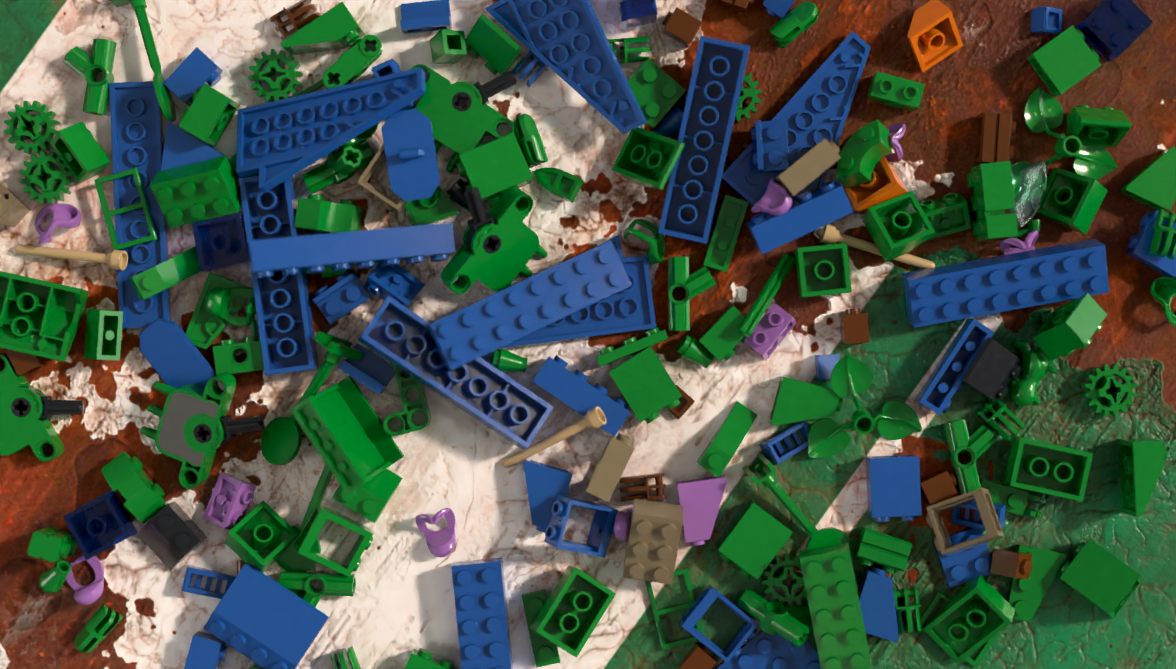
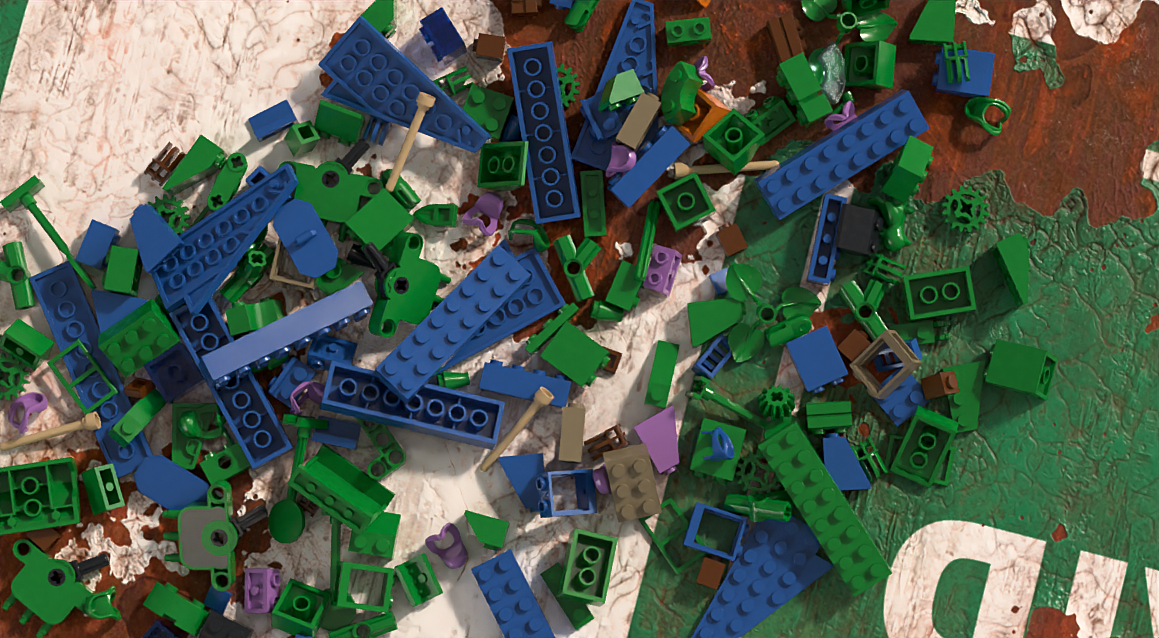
camera: 20 degrees left, 5 degrees down
none -> green piece [85,585,121,621]
none -> reddish brown tile [124,378,156,399]
none -> blue slope [130,204,186,274]
none -> blue slope [204,584,233,614]
none -> medium lavender piece [290,381,325,416]
none -> tan piece [385,92,436,193]
none -> green bracket [394,553,443,607]
none -> medium lavender piece [462,192,504,236]
none -> green slope [464,510,510,551]
none -> slope [598,69,644,112]
none -> blue piece [701,427,734,461]
none -> green gear [758,384,795,422]
none -> green arm [764,313,812,348]

